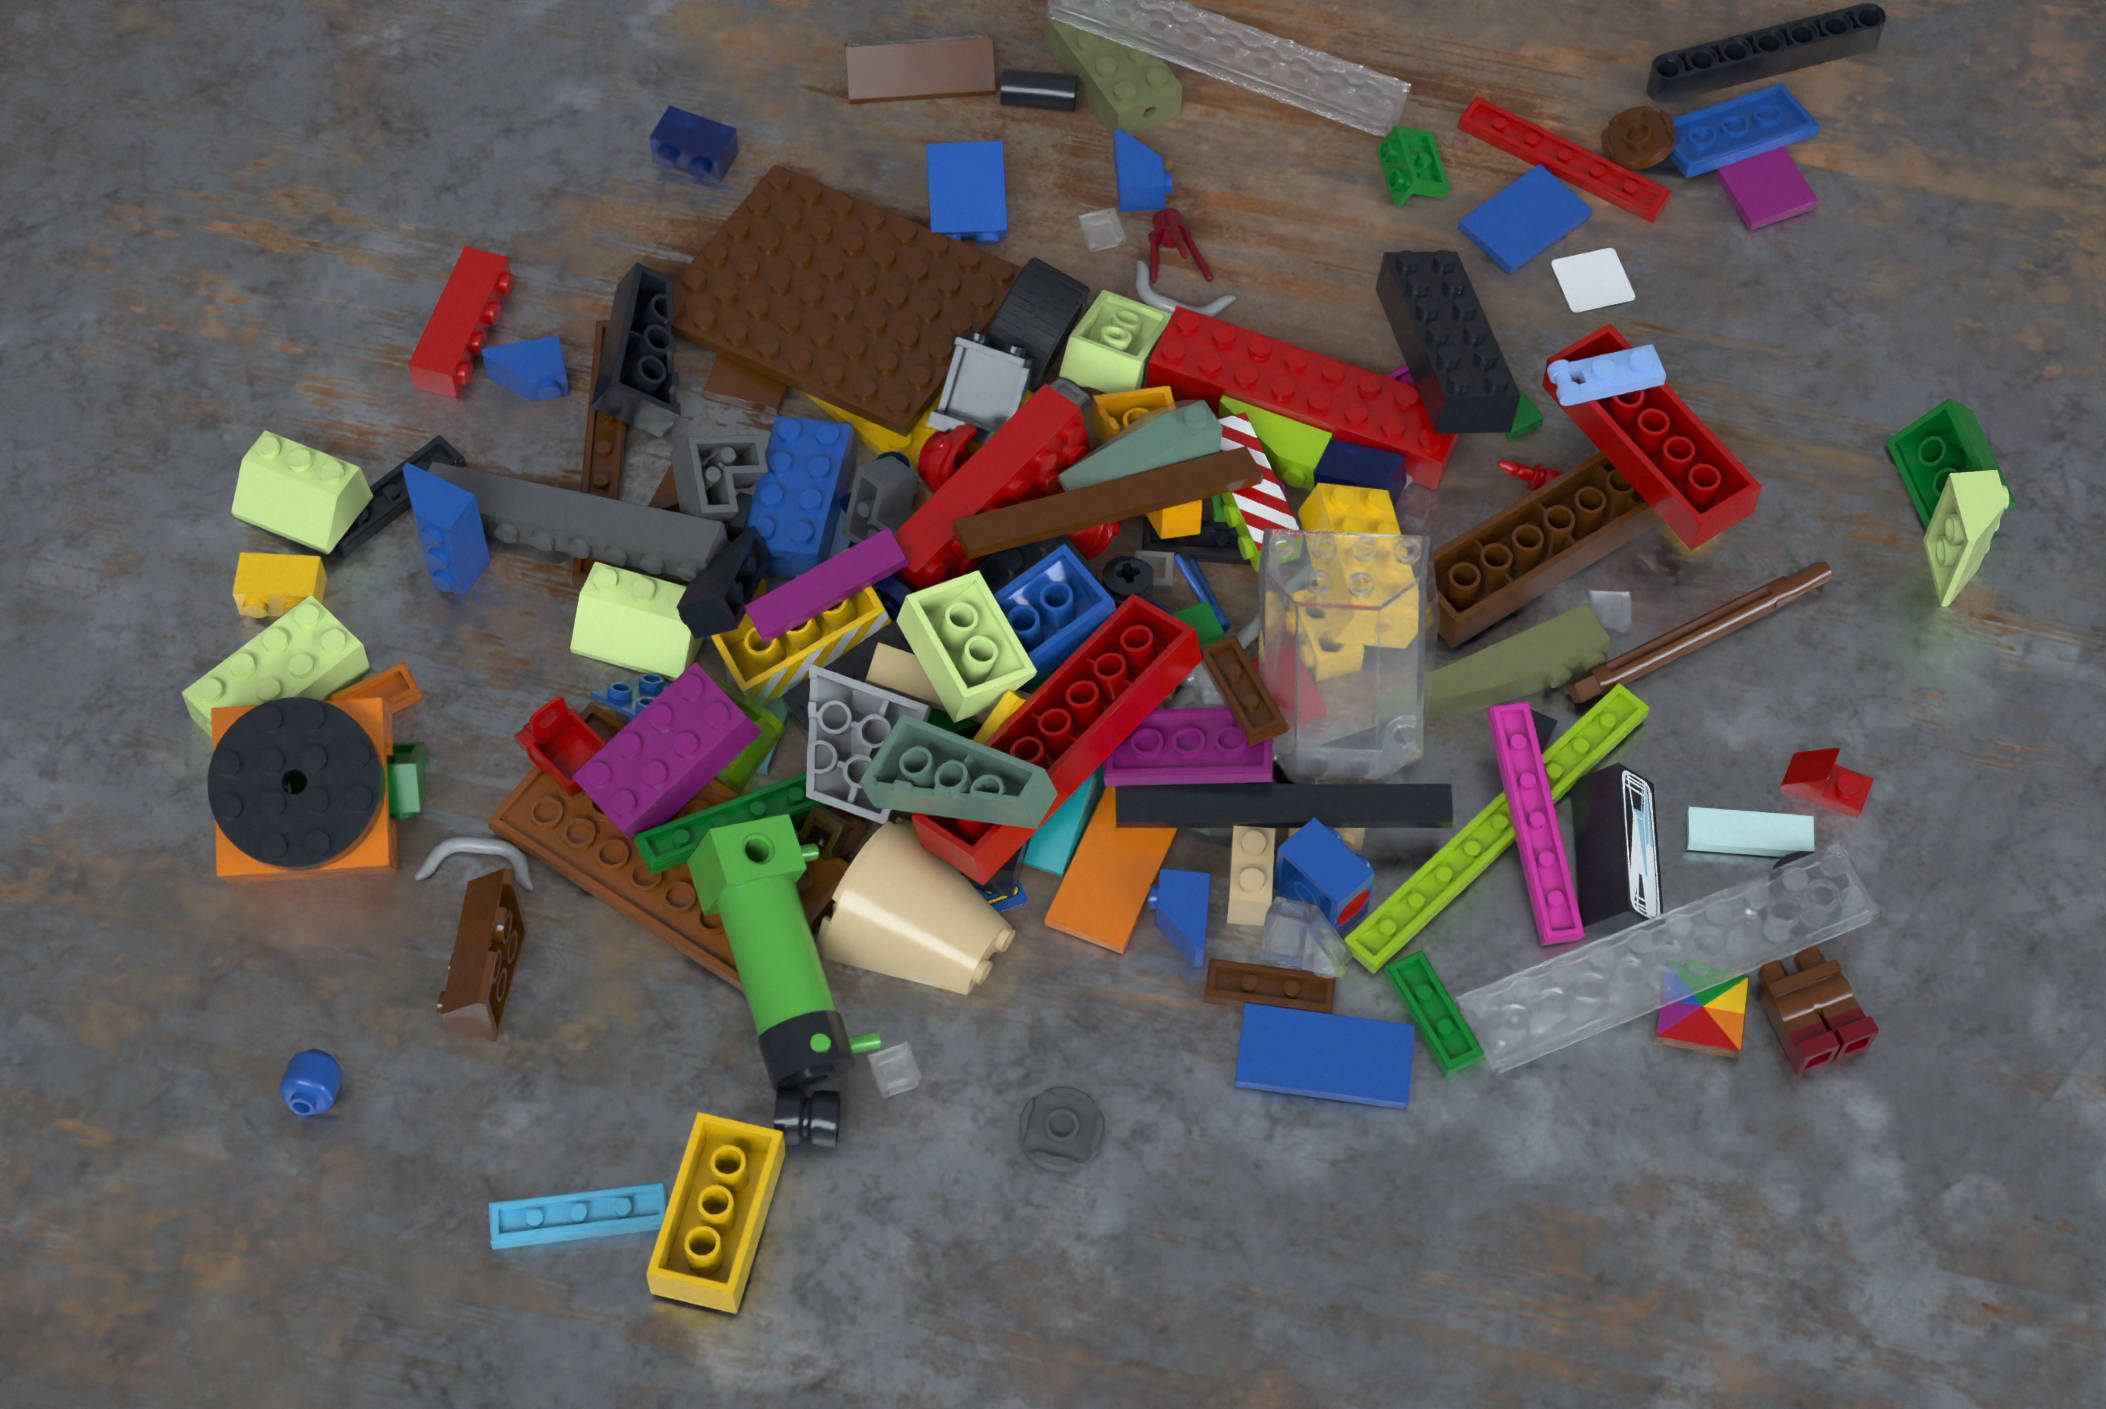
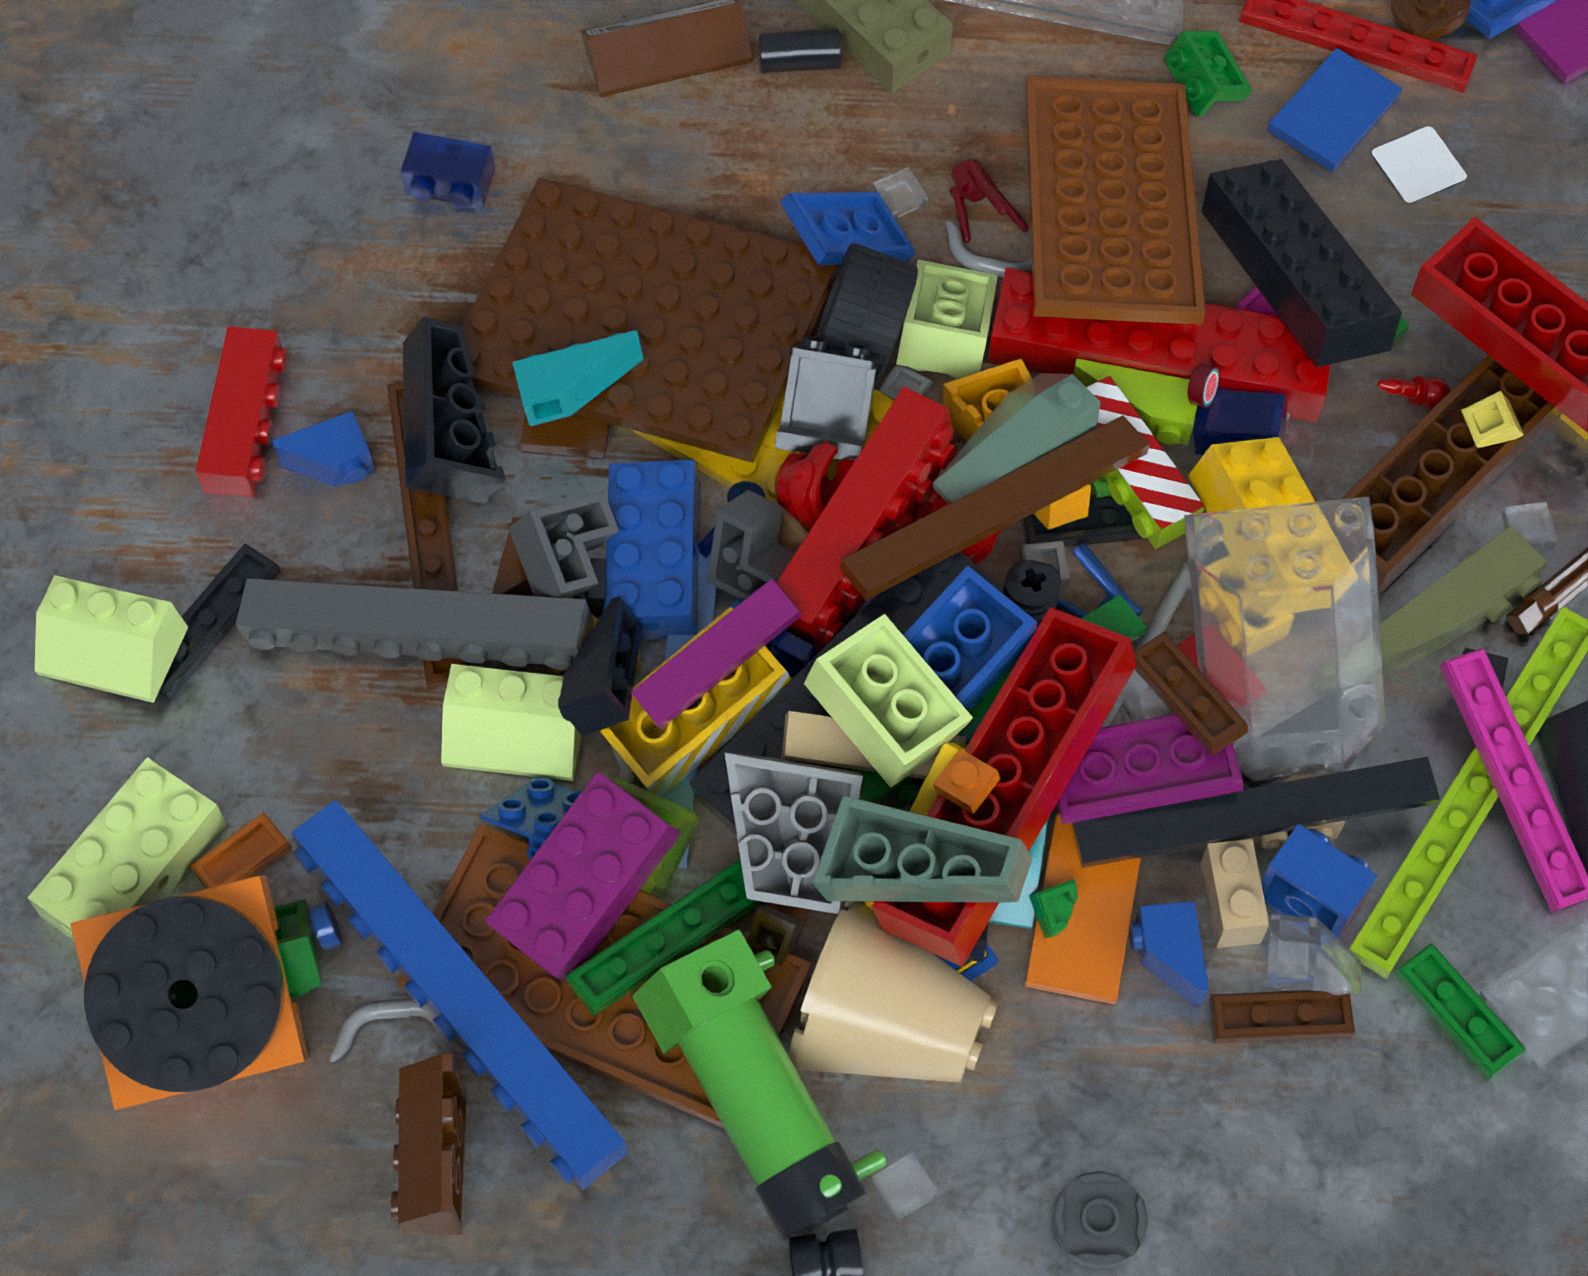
camera: 10 degrees left, 5 degrees up
yellow brick [232,552,327,618] -> none
blue slope [402,463,491,597] -> none
red piece [514,695,607,798] -> none
blue slope [926,141,1007,245] -> none
blue slope [1113,130,1172,212] -> none
blue tile [1234,1003,1415,1109] -> none
light blue plate [1547,344,1666,406] -> none
none -> blue brick [291,799,627,1191]
none -> blue tile [309,902,343,950]
none -> teal slope [512,330,644,426]
none -> blue tile [781,192,916,265]
none -> orange plate [933,749,1000,814]
none -> dark orange plate [1025,76,1205,325]
none -> green tile [1029,879,1078,939]
none -> dark red tile [1187,363,1220,408]
none -> light yellow slope [1461,391,1524,448]

